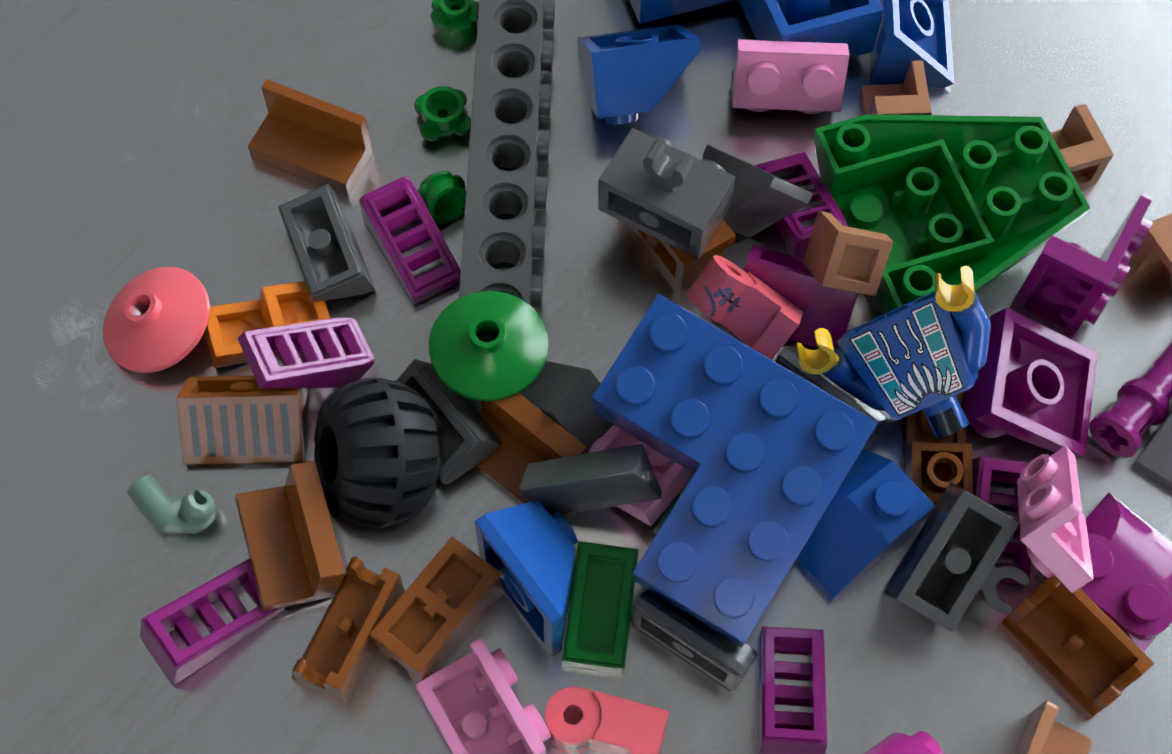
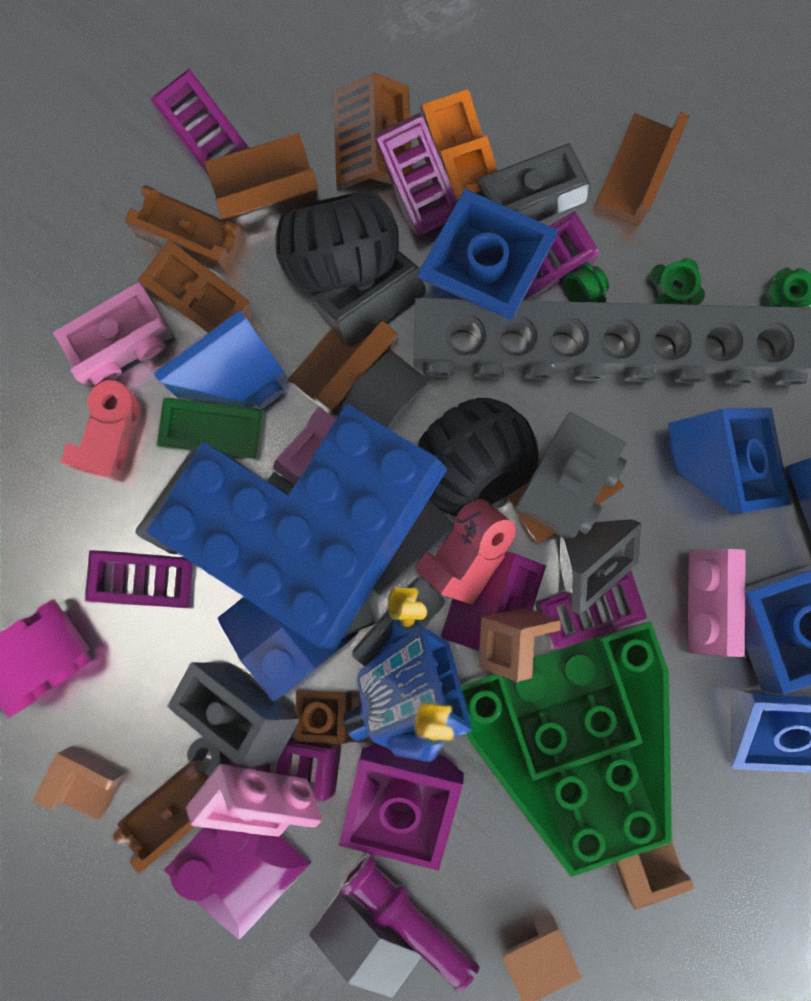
camera: 90 degrees right, 20 degrees up
coral dish [103,267,210,373] -> none
sand green arm [127,475,216,534] -> none
green dish [429,291,548,402] -> none
dark grey slope [519,443,662,515] -> none
nougat panel [860,60,932,115] -> none
magenta bracket [1010,194,1153,339] -> none
none -> blue slope [418,189,558,321]
none -> black wheel [418,398,539,517]

